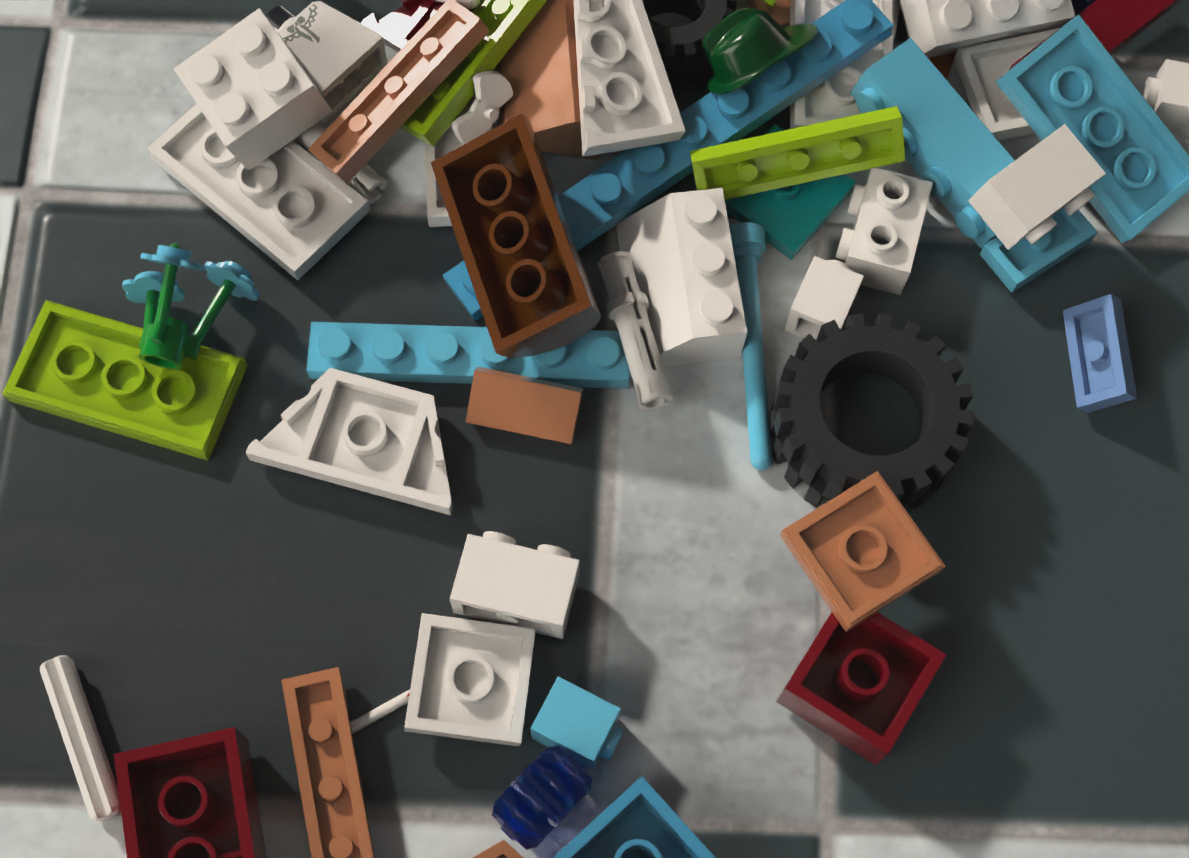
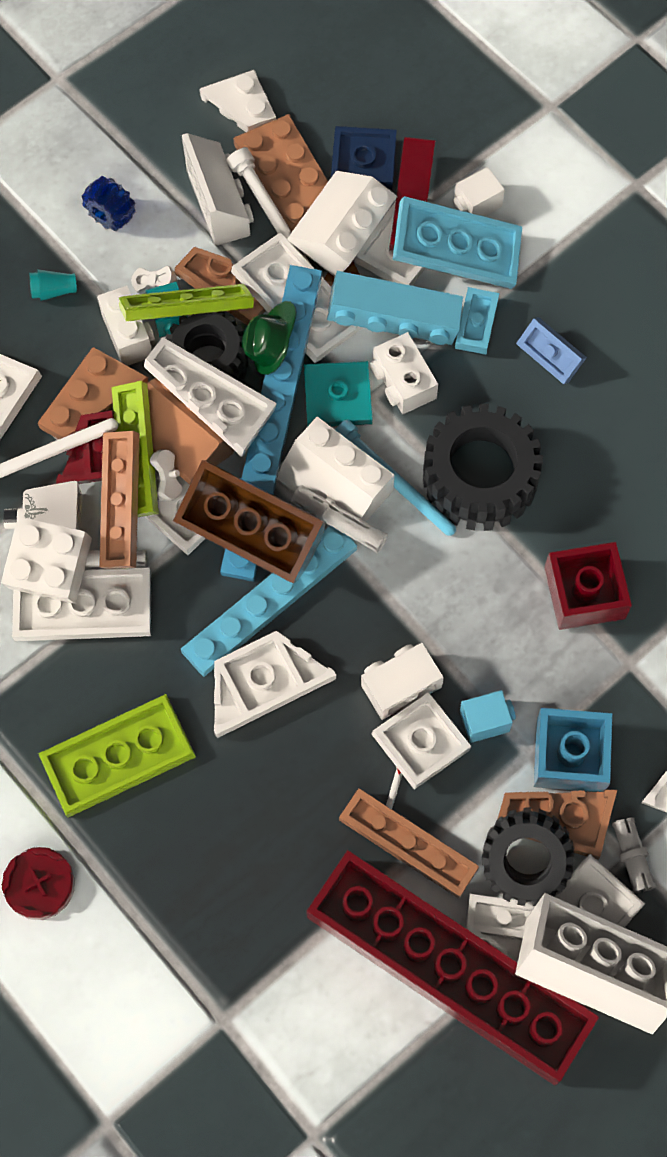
camera: 40 degrees left, 0 degrees up
white axle [40,655,121,823] -> none
plant [122,243,260,370] -> none
nougat tile [466,367,583,444] -> none
clear blue gear [492,745,592,850] -> none
lime plate [689,106,905,200] -> none
nougat tile [780,471,946,632] -> none
white brick [784,256,864,340] -> none
white brick [968,124,1106,250] -> none

